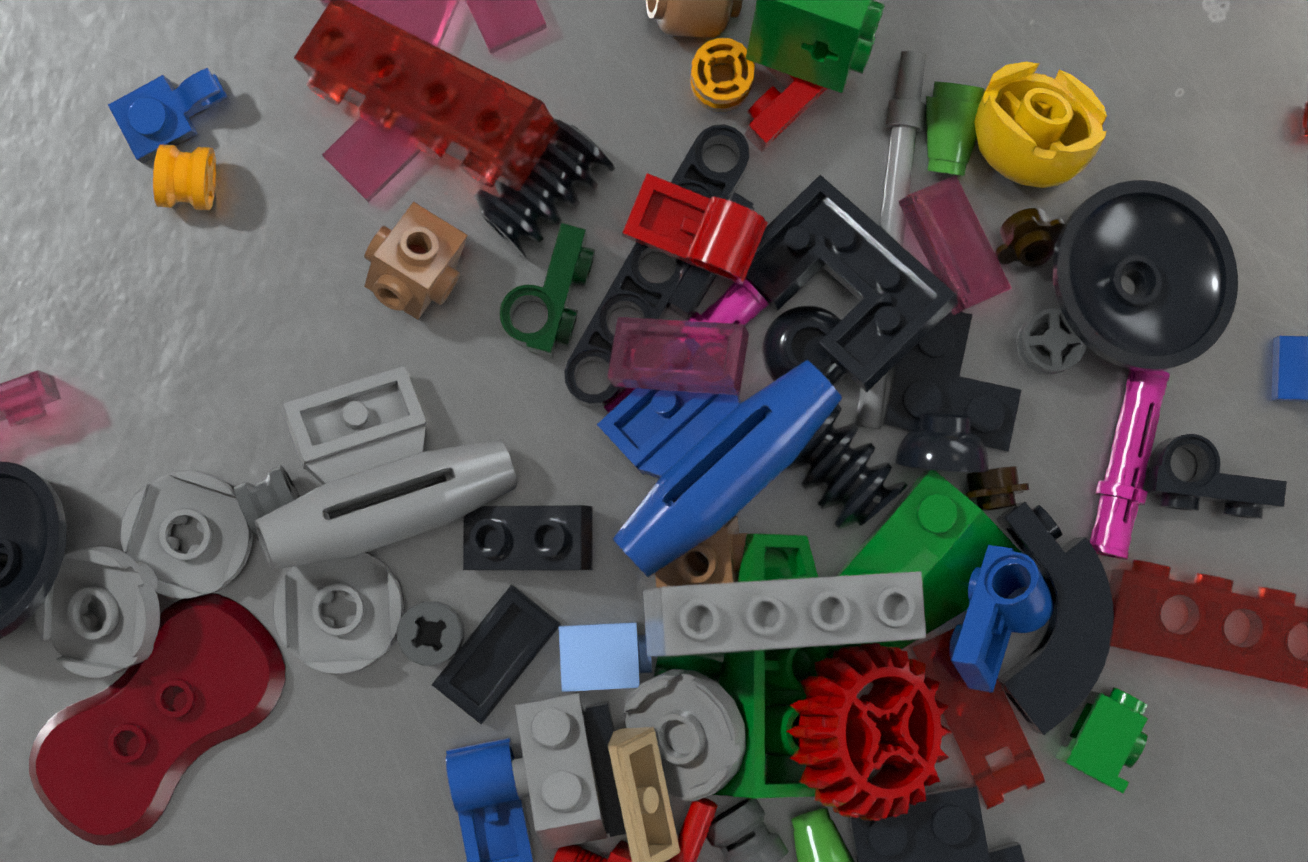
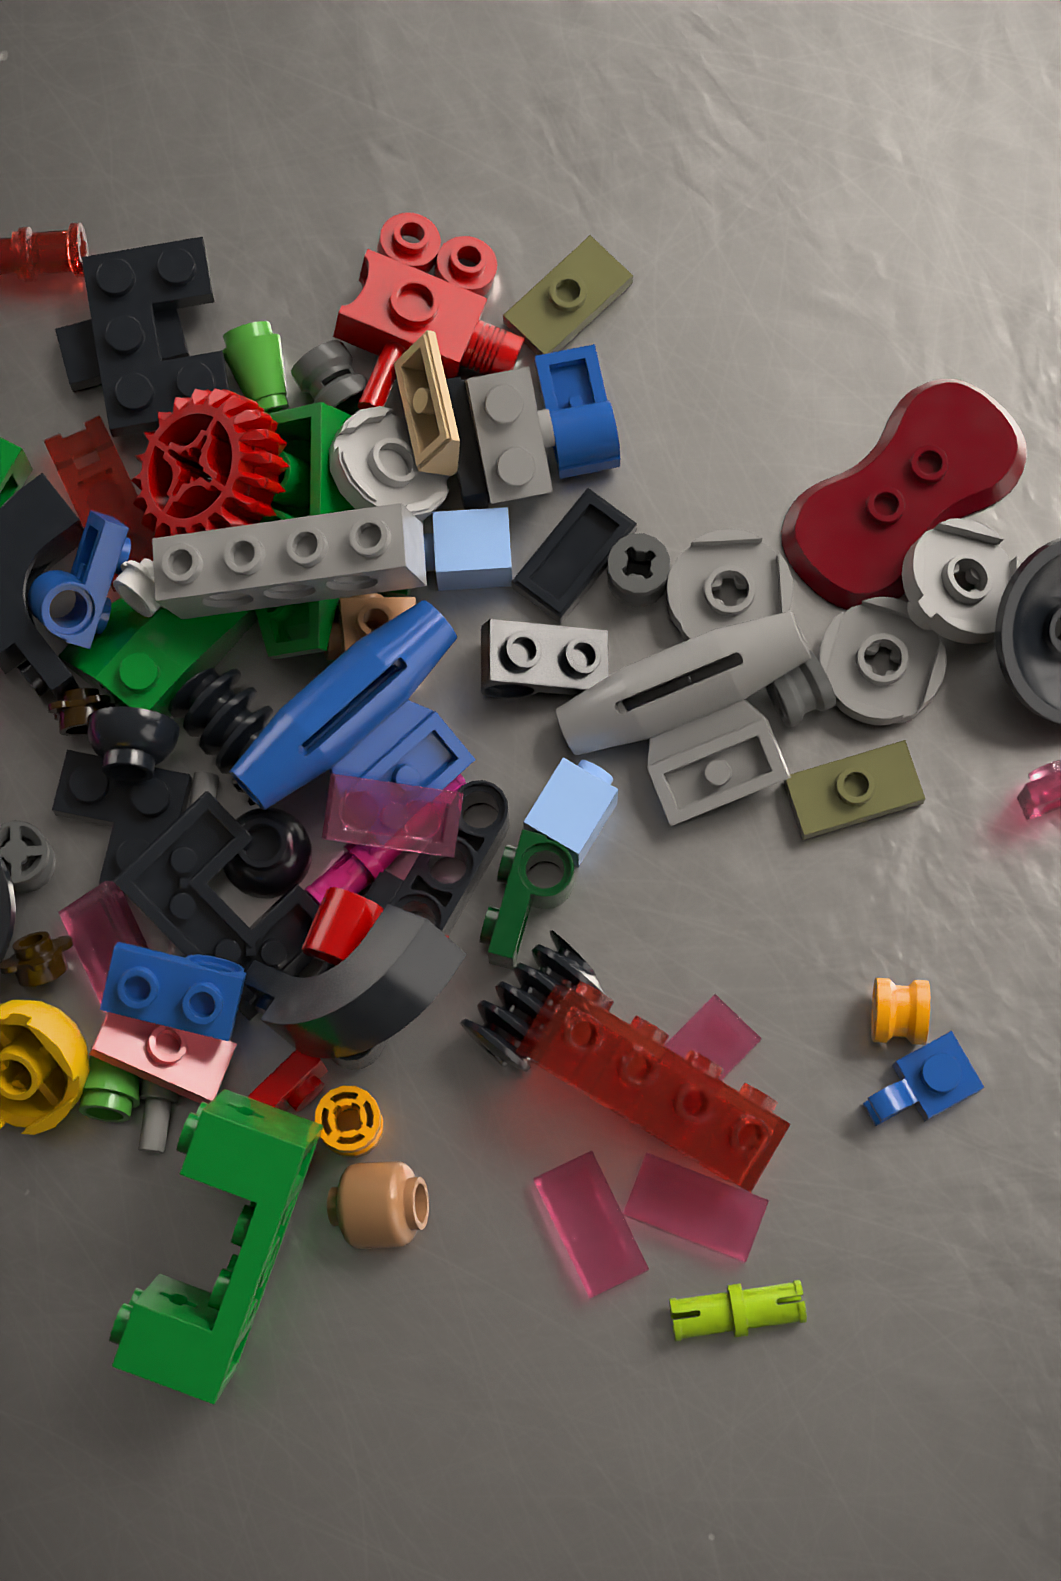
camera: 175 degrees left, 10 degrees down
medium nougat brick [364,202,468,320] -> none
none -> coral plate [89,1012,237,1104]
none -> blue plate [100,942,246,1041]
none -> white plate [113,558,165,617]
none -> black arch [244,904,467,1059]
none -> light blue brick [523,757,618,868]
none -> olive plate [783,740,926,840]

